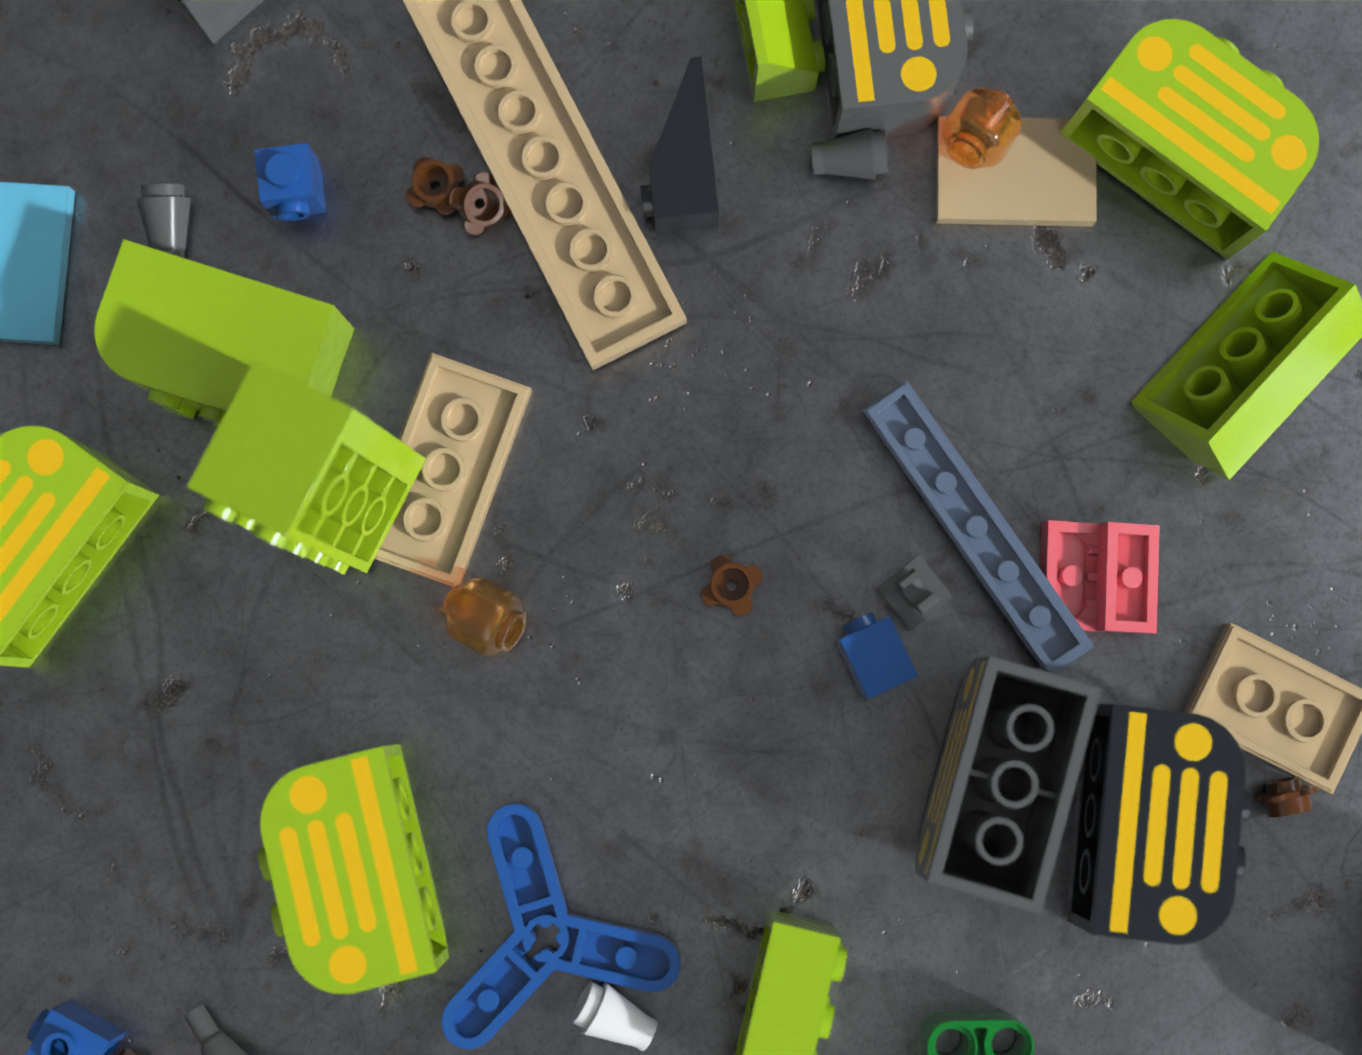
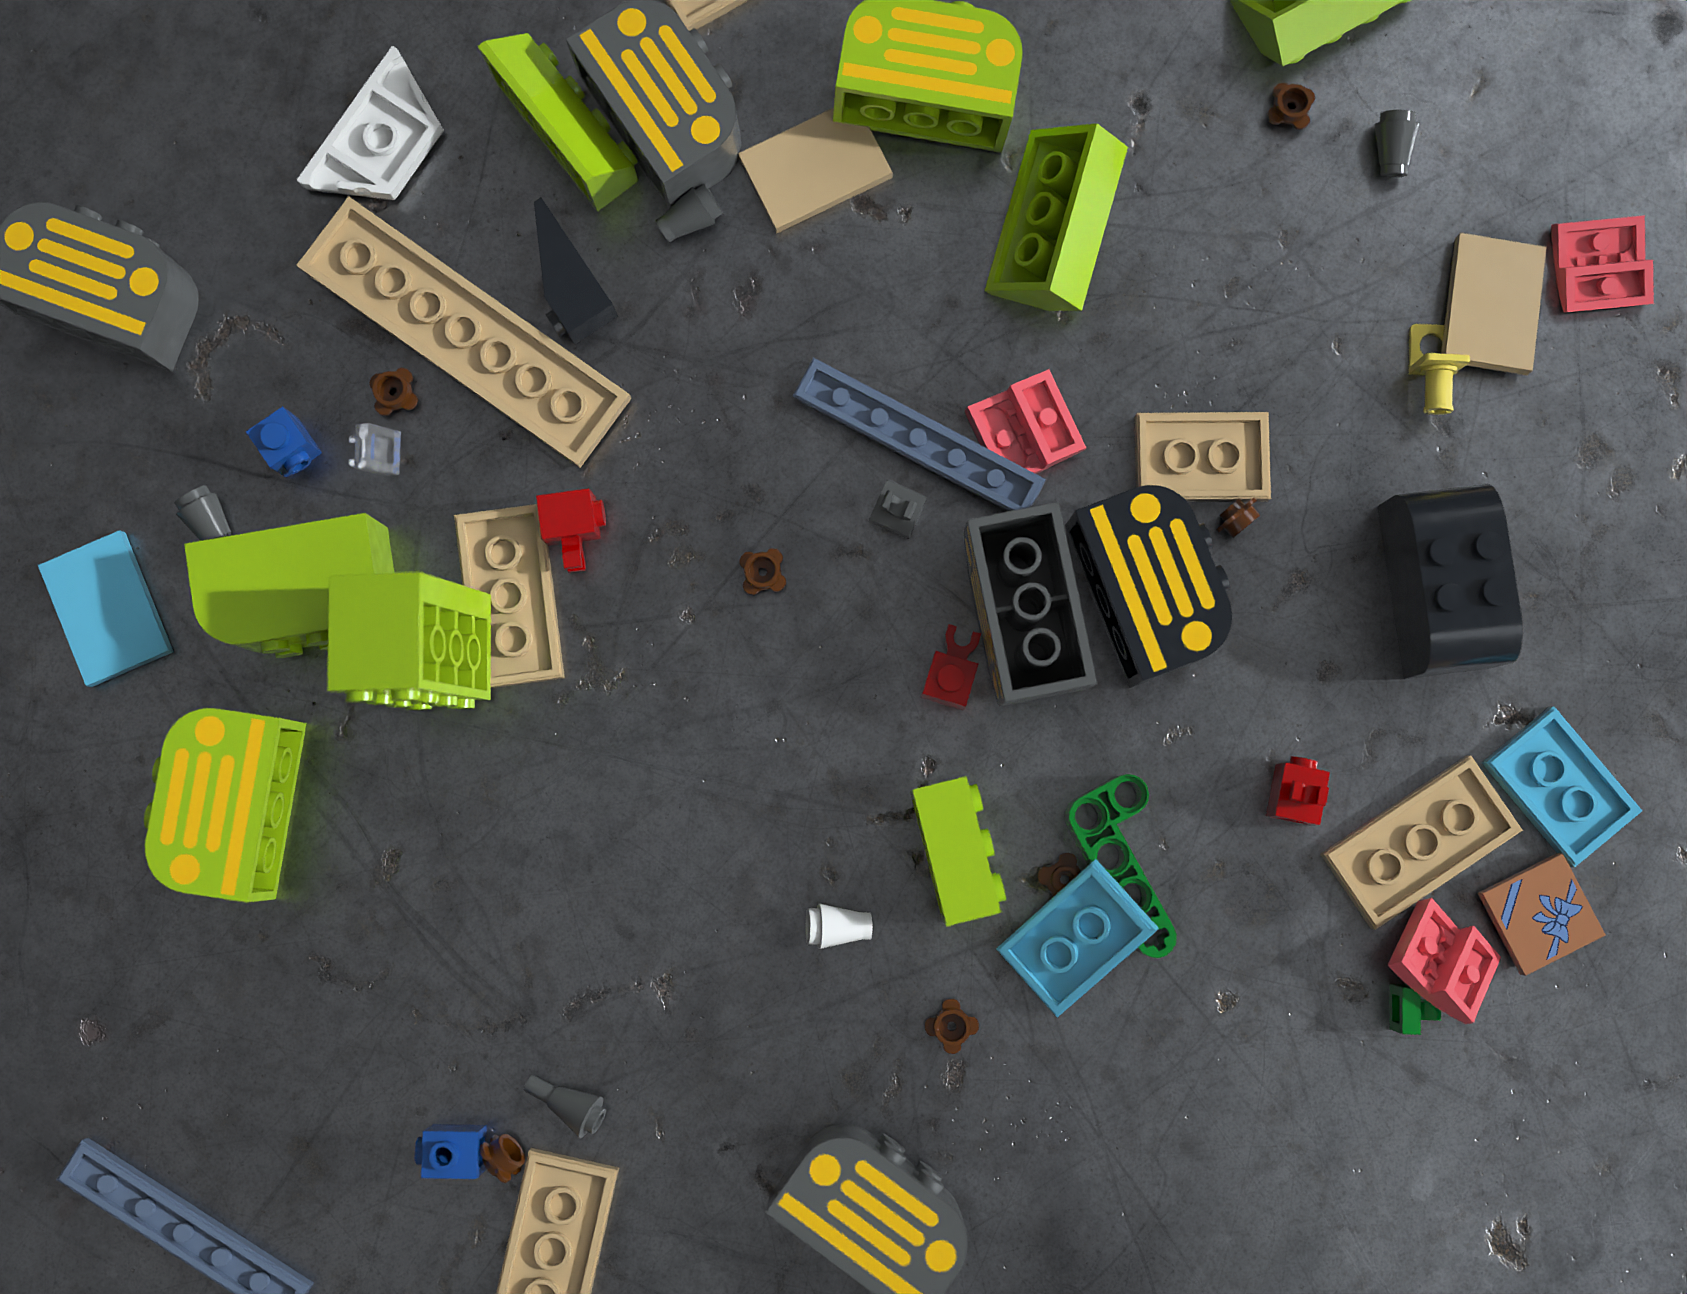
camera: 25 degrees left, 0 degrees up
lime brick [258,744,451,994] -> none
blue piece [441,803,681,1050] -> none
clear orange head [443,577,527,657] -> none
reddish brown plate [448,171,509,235] -> none
blue brick [835,612,918,700] -> none
clear orange head [942,87,1022,169] -> none
none -> clear tile [348,423,401,476]
none -> red brick [536,488,606,573]
none -> red brick [921,624,981,710]

